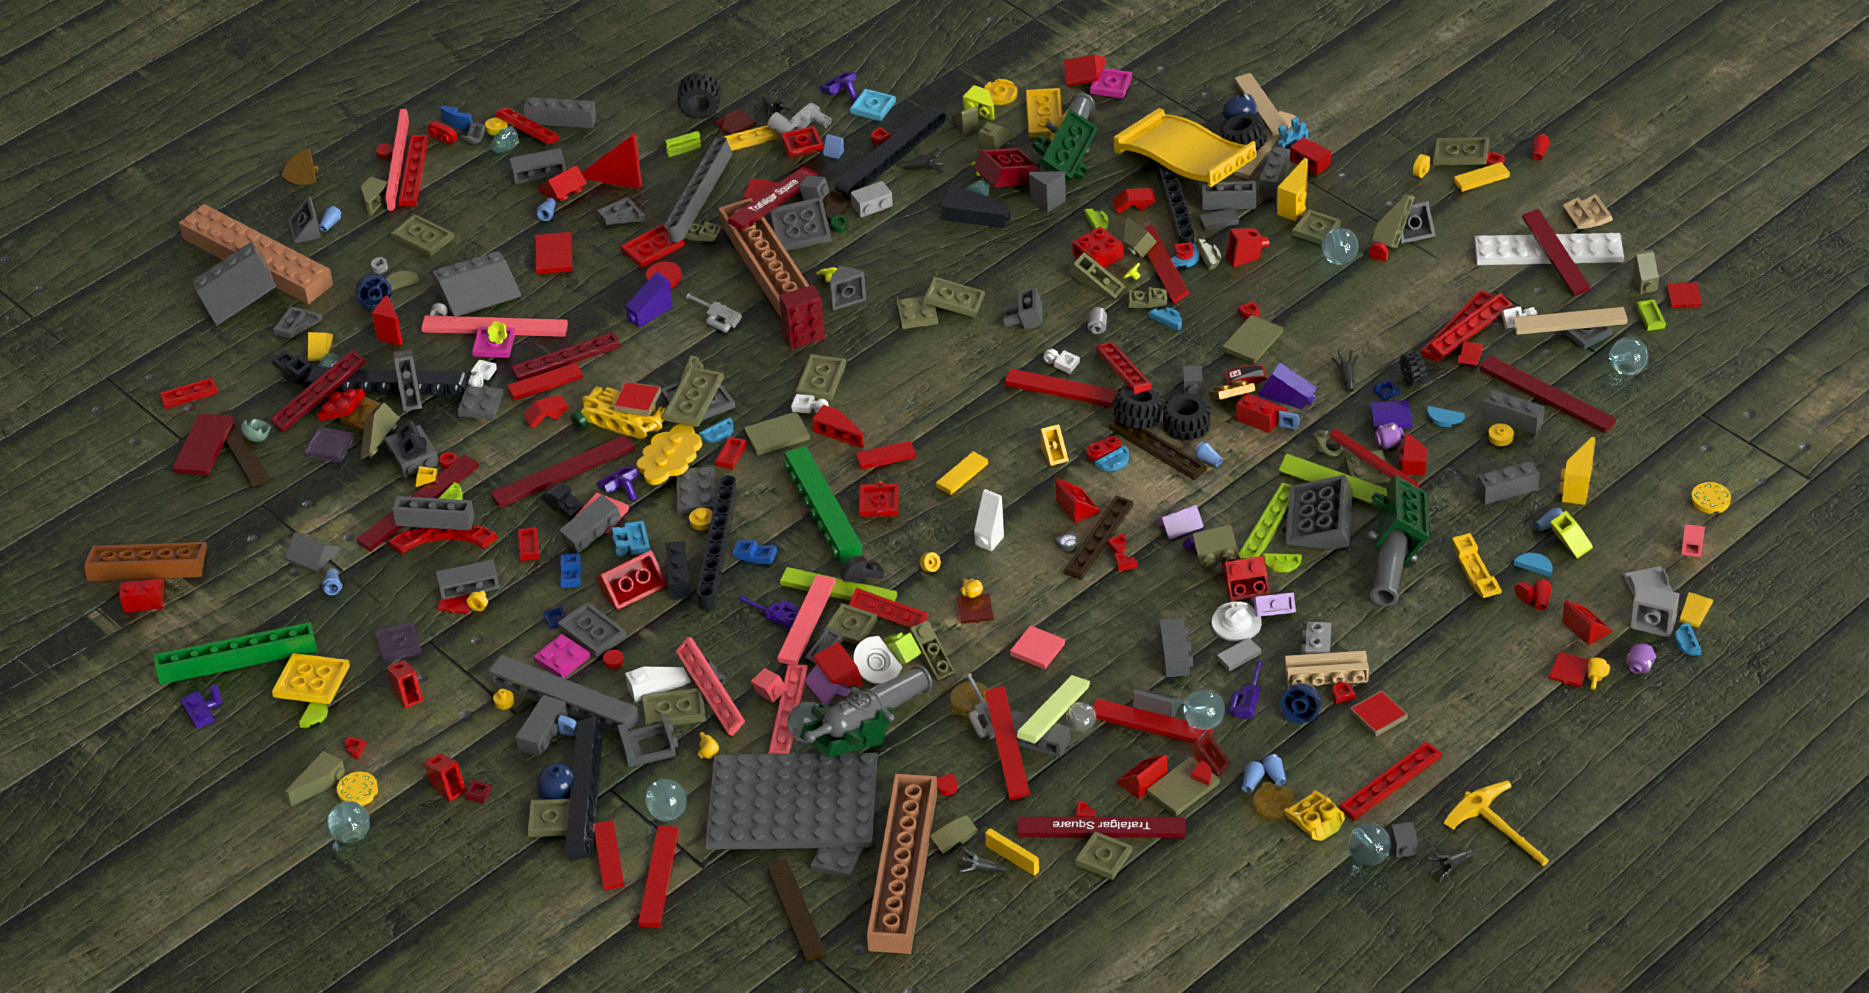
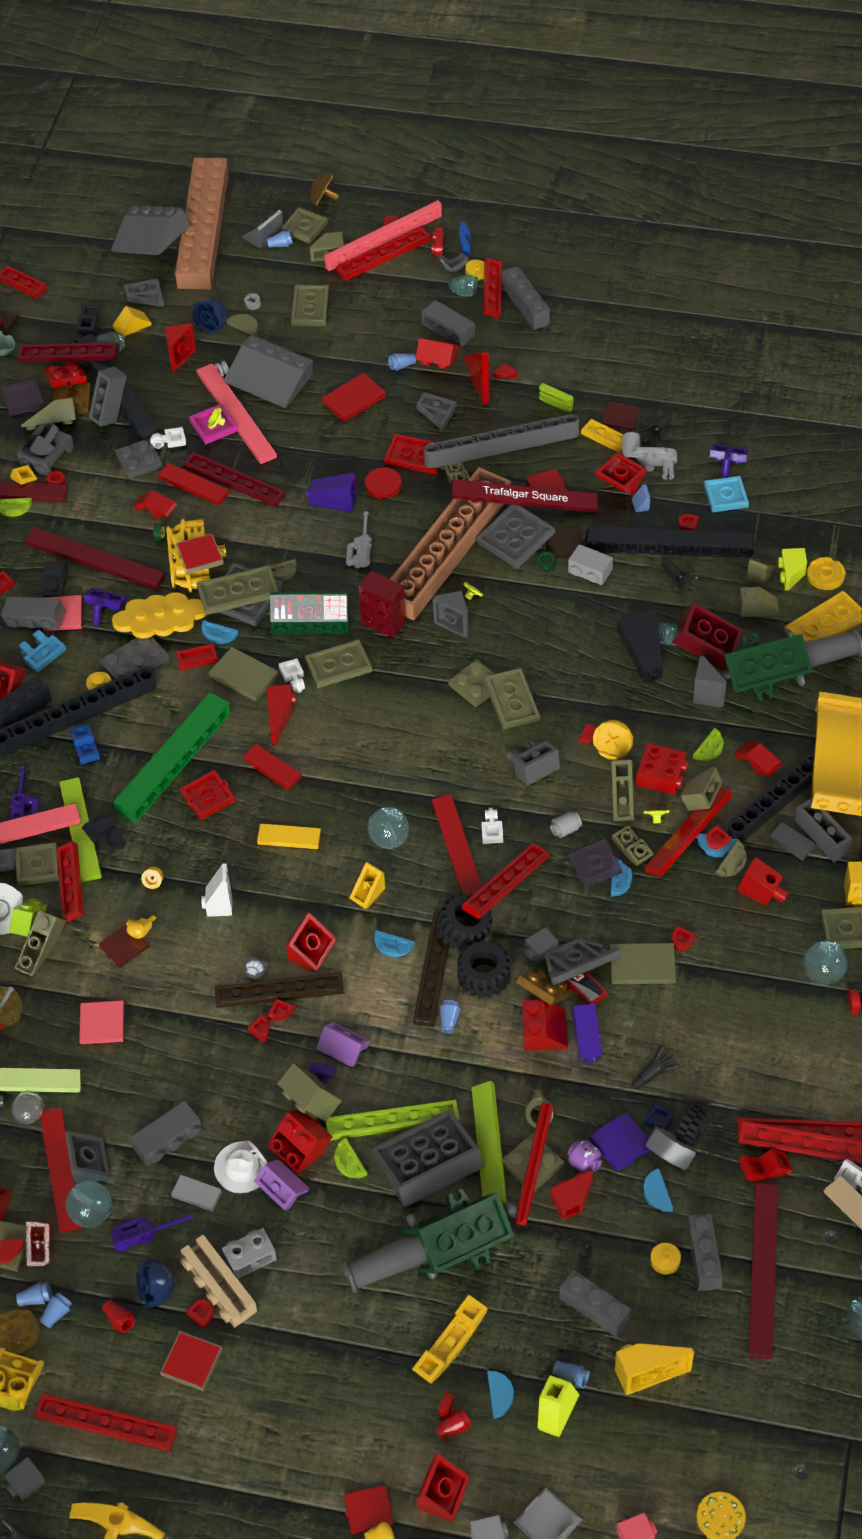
camera: 55 degrees right, 10 degrees up
black tyre [677,72,721,119] -> none
dark grey brick [799,176,829,200] -> none
red plate [1086,436,1121,462] -> none
medium blue slope [1278,411,1300,430] -> none
none -> red cone [102,1300,135,1333]
none -> slope [270,591,350,635]
none -> olive plate [281,208,328,244]
none -> clear light blue piece [367,807,410,849]
none -> dark grey wing [544,938,620,986]
none -> clear purple tile [568,838,623,889]
none -> red tile [579,724,597,744]
none -> yellow tile [593,720,633,760]
none -> dark grey slope [645,1126,696,1170]

